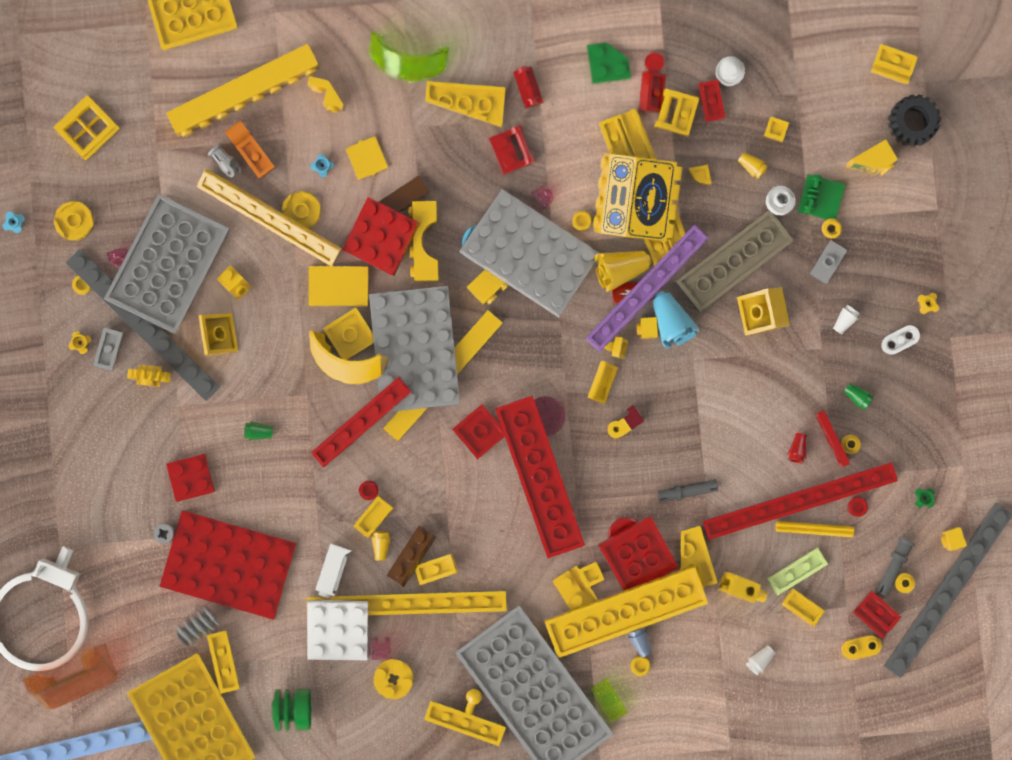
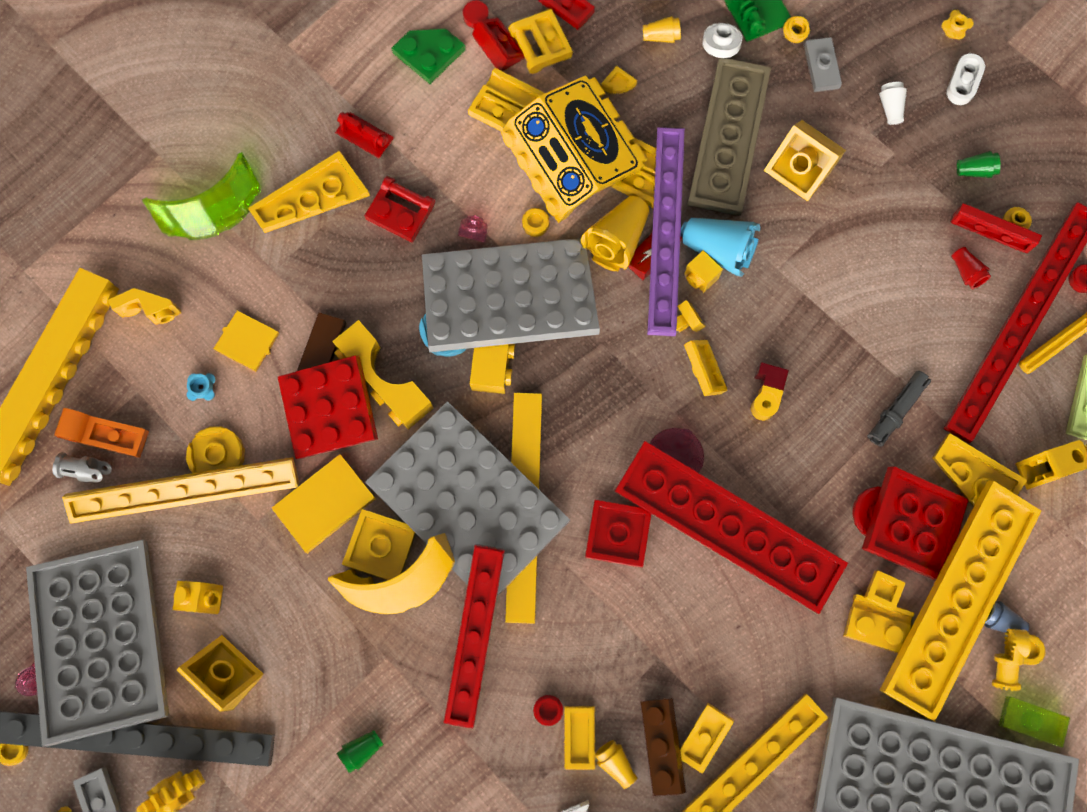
camera: 35 degrees left, 10 degrees down
none -> yellow connector [992,629,1031,691]

